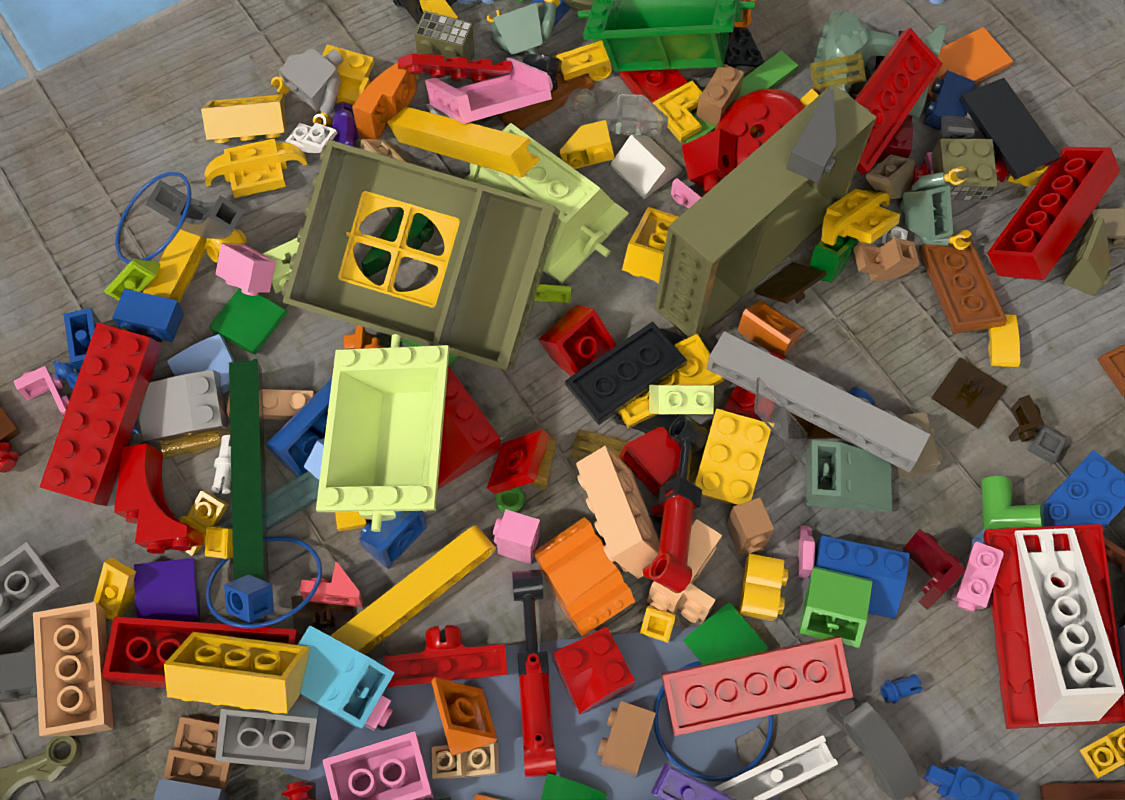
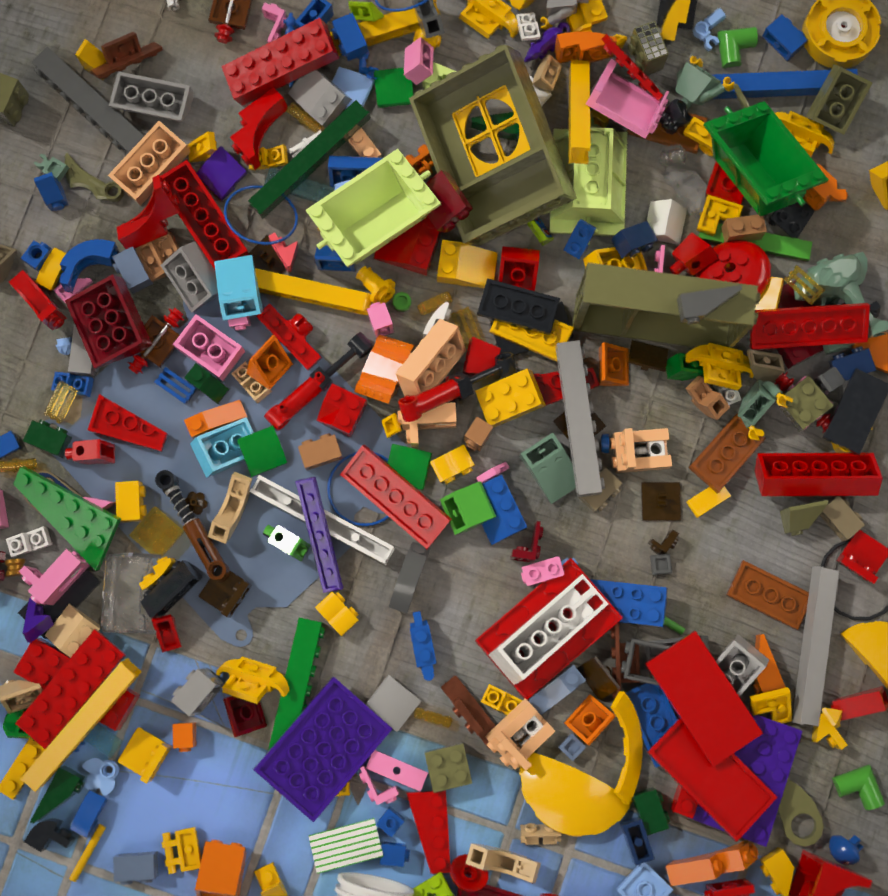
camera: 55 degrees right, 15 degrees up
yellow slope [164,632,310,714] -> none
yellow tile [205,526,233,559] -> none
blue brick [224,574,274,623] -> none
red plate [487,429,550,494] -> none
yellow slope [560,120,615,169] -> none
yellowish green brick [649,385,714,414] -> none
clear piece [754,377,807,467] -> none
blue pin [880,674,922,704] -> none
bright green brick [981,476,1044,529] -> none
none -> red arch [116,175,180,249]
none -> yellow piece [356,266,396,304]
none -> blue arm [357,50,379,80]
none -> white slope [423,302,452,338]
none -> dark red brick [426,170,473,233]
none -> yellow slope [437,240,498,288]
none -> blue bracket [563,219,596,259]
none -> light nougat brick [609,428,672,473]
none -> dark blue brick [611,221,658,258]

